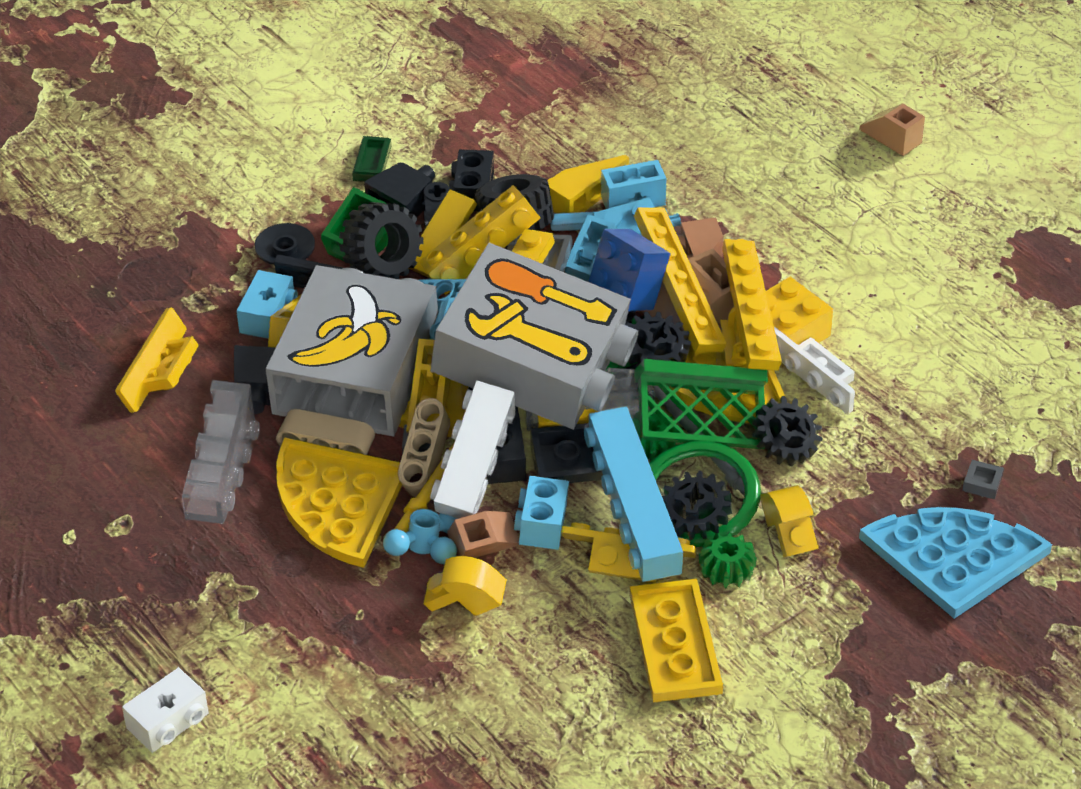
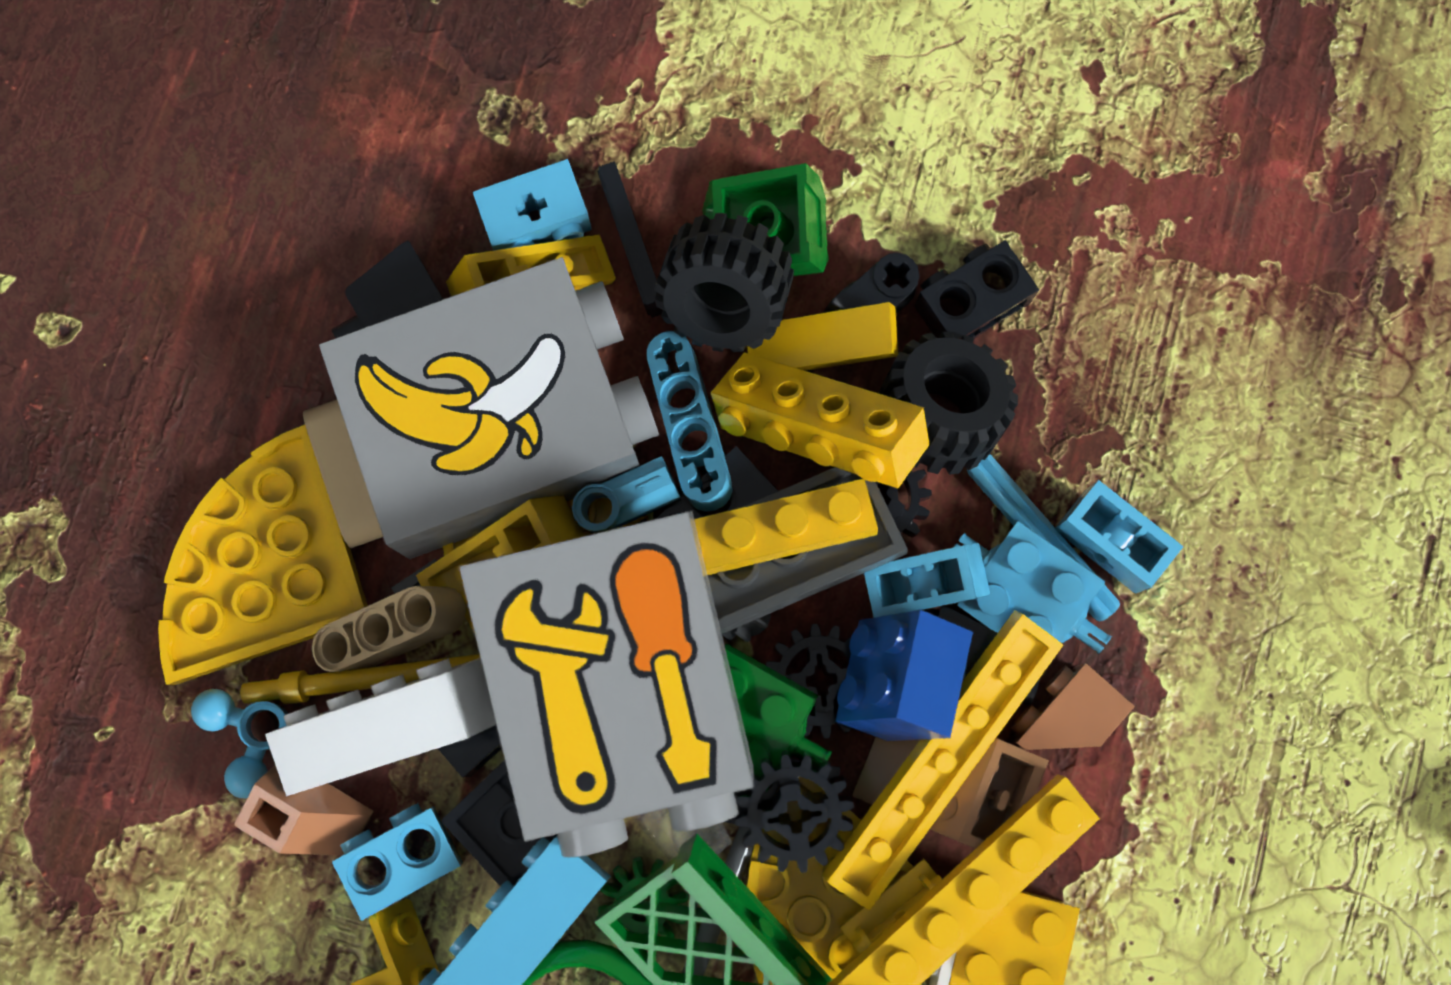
camera: 55 degrees right, 35 degrees up
yellow bracket [115,307,199,413] -> none
clear wedge [182,380,259,524] -> none
black dish [255,223,315,265] -> none
dark green tile [352,136,392,182] -> none
black torso [364,163,436,218] -> none
yellow brick [423,556,507,616] -> none
yellow slope [547,155,629,213] -> none

